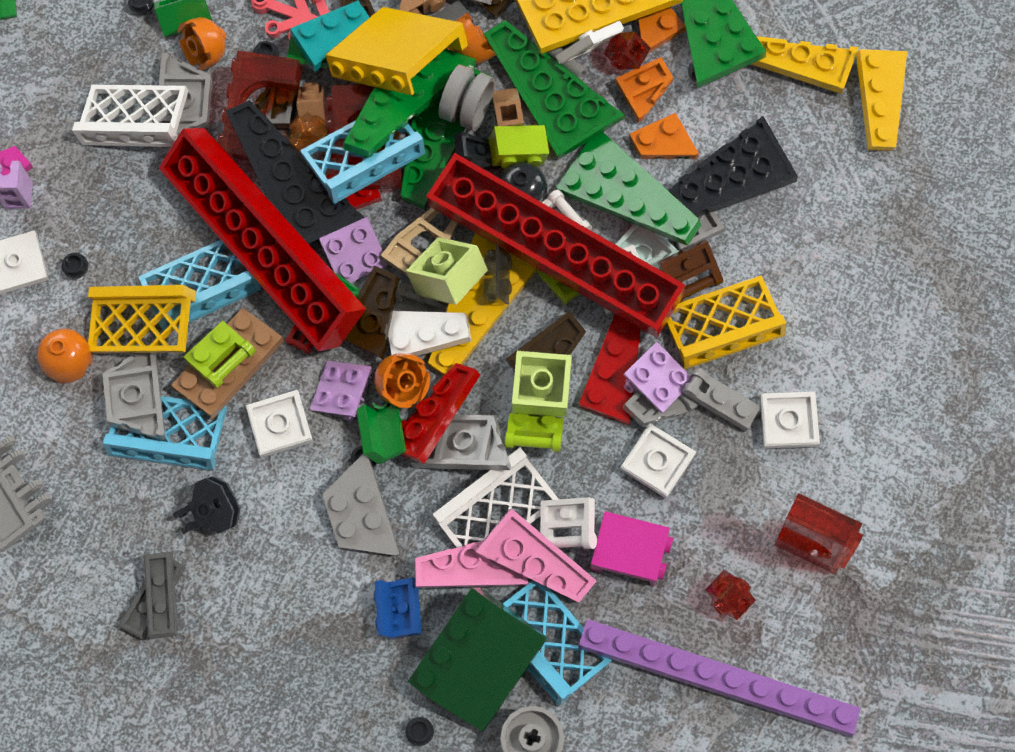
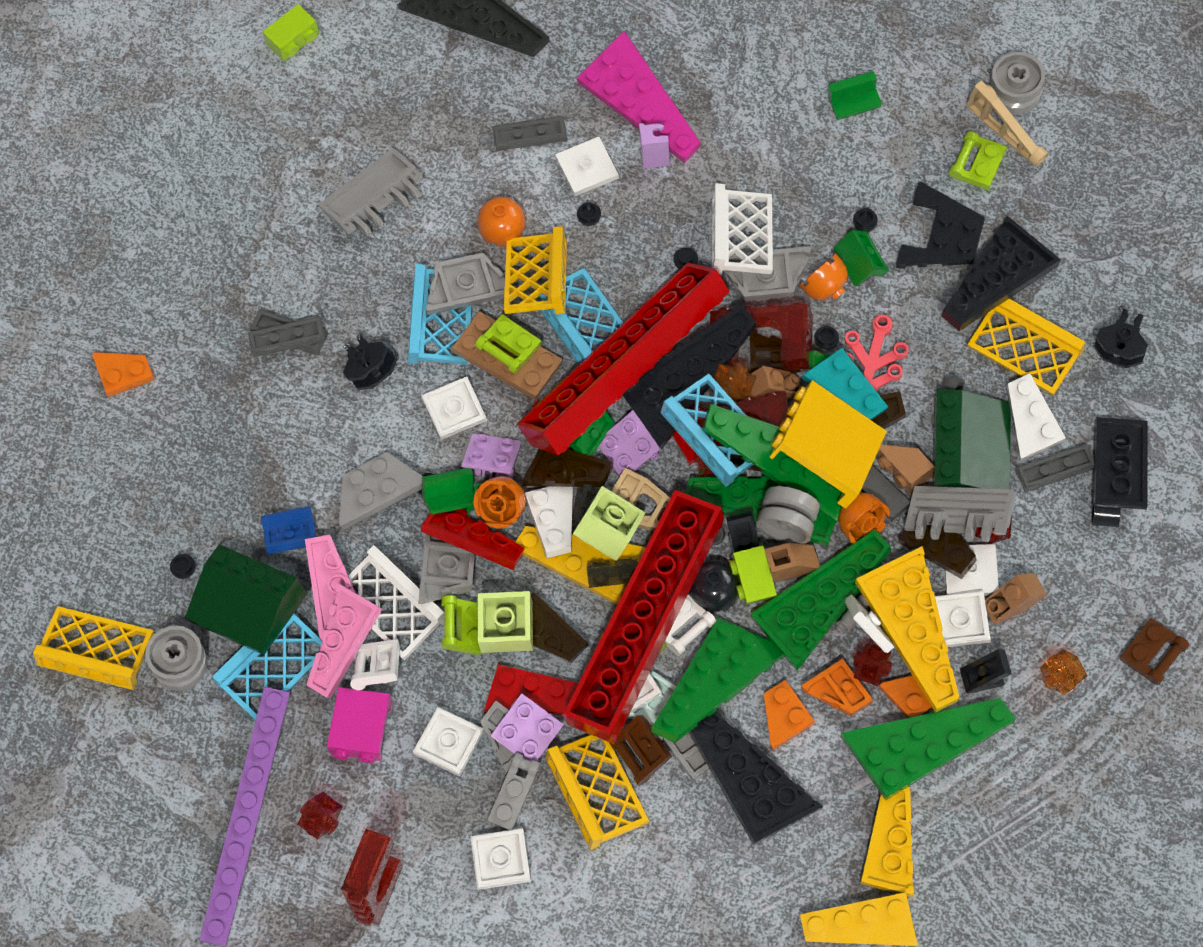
camera: 85 degrees right, 5 degrees down
none -> black plate [673,248,698,270]

